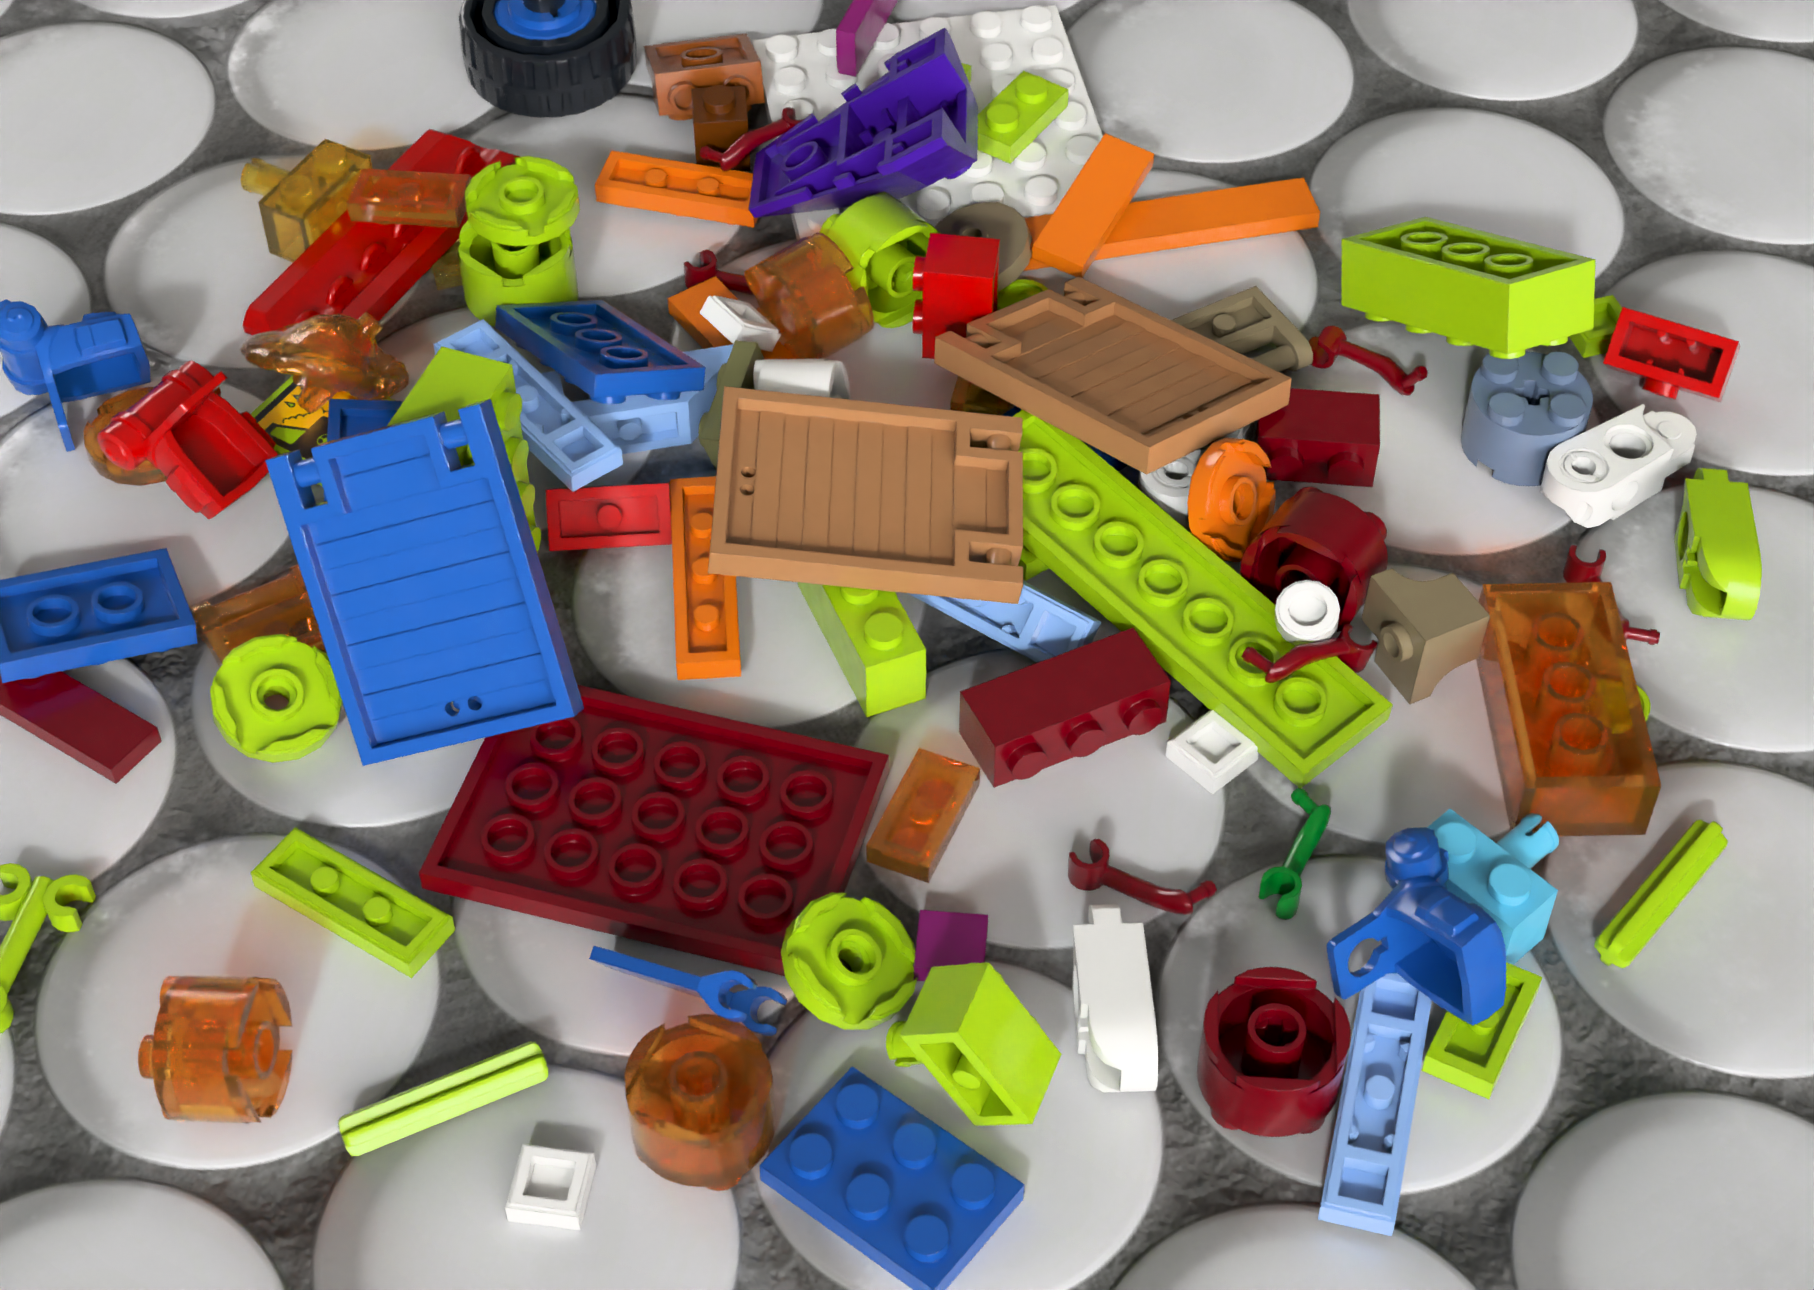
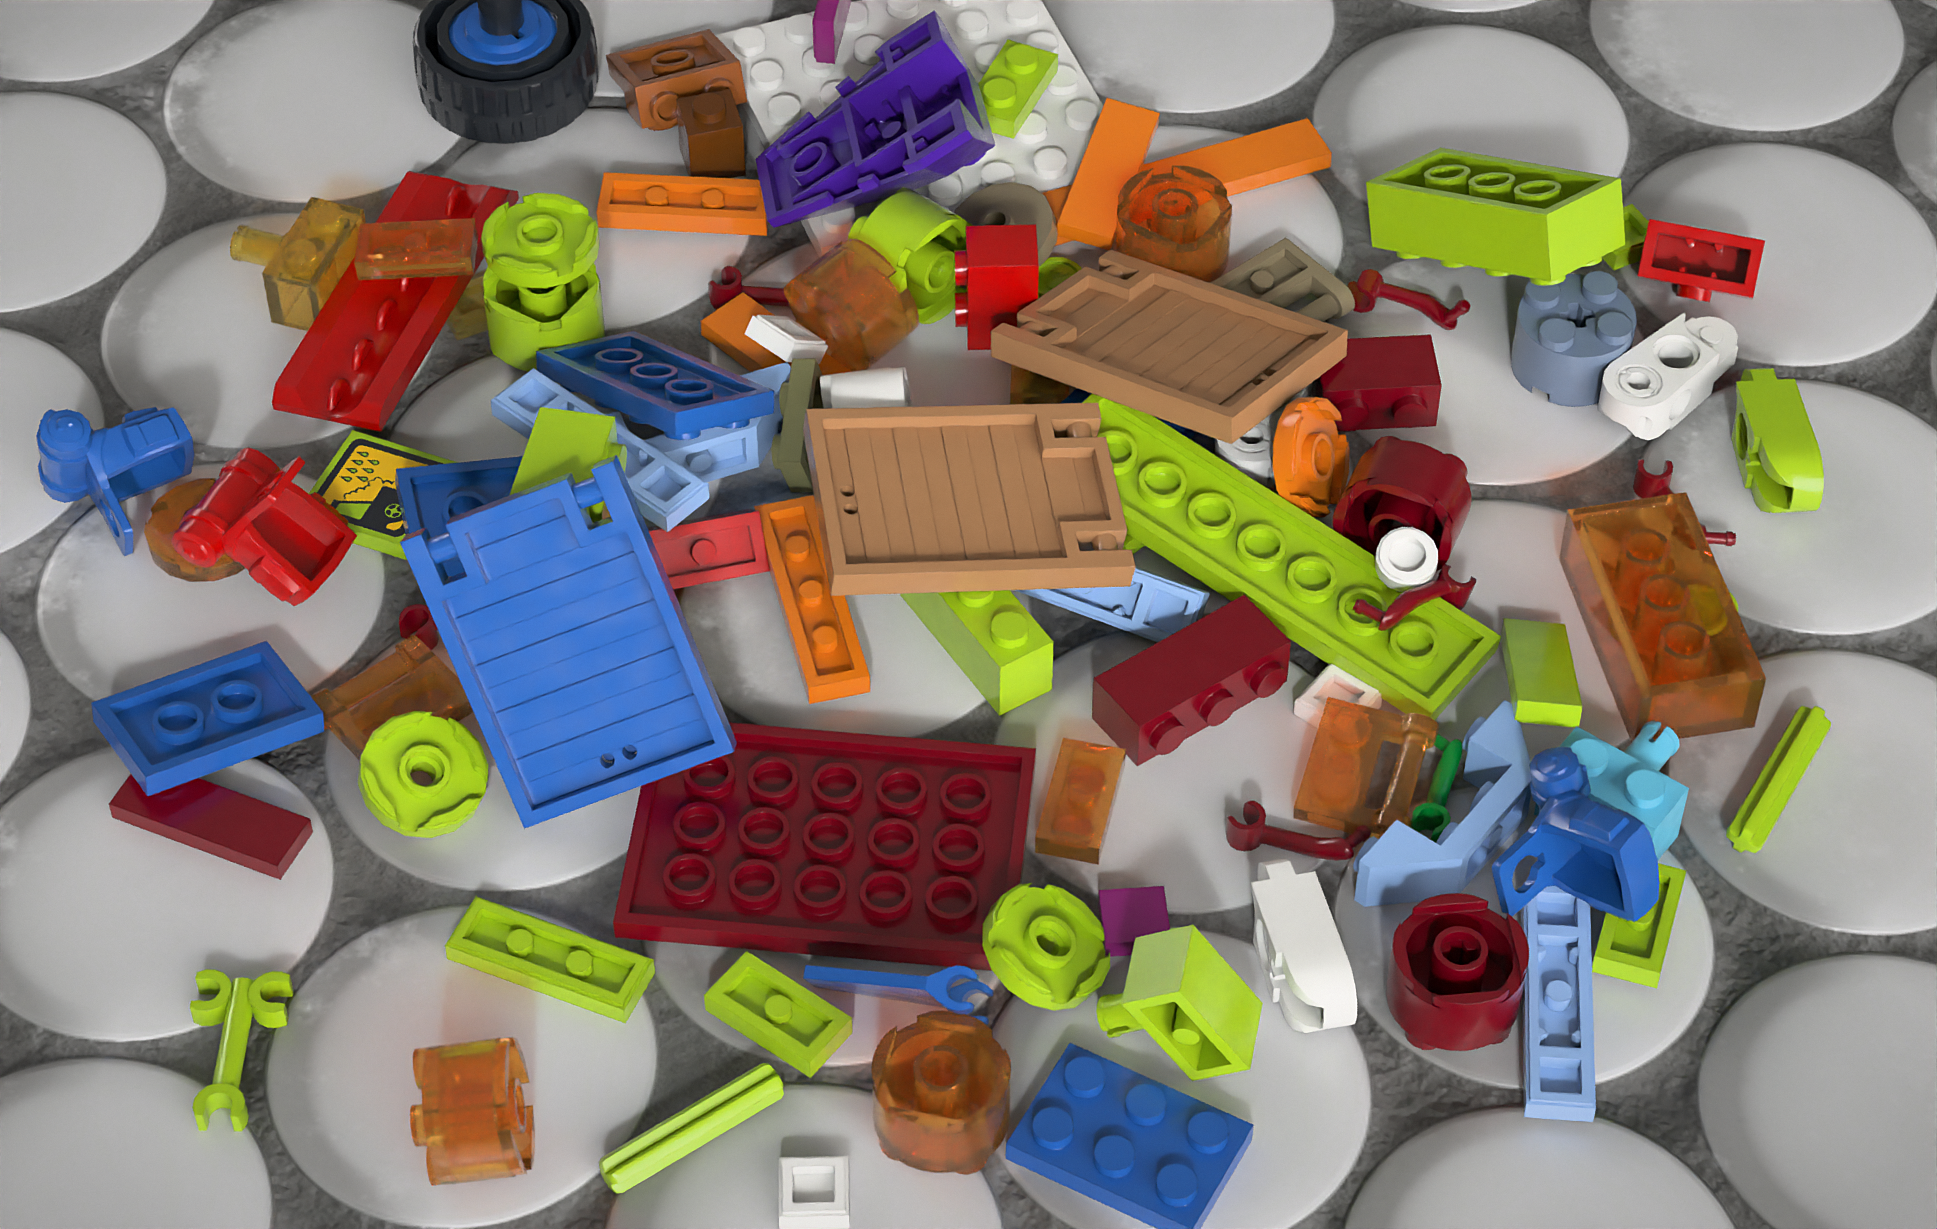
camera: 10 degrees left, 0 degrees up
clear orange piece [240,311,409,413] -> none
dark red piece [699,107,811,171] -> none
dark tan brick [1361,568,1490,704] -> none
none -> lime plate [704,951,853,1078]
none -> clear orange brick [1115,165,1232,283]
none -> clear orange plate [1293,697,1439,839]
none -> light blue slope [1353,700,1532,907]
none -> lime tile [1500,618,1583,728]

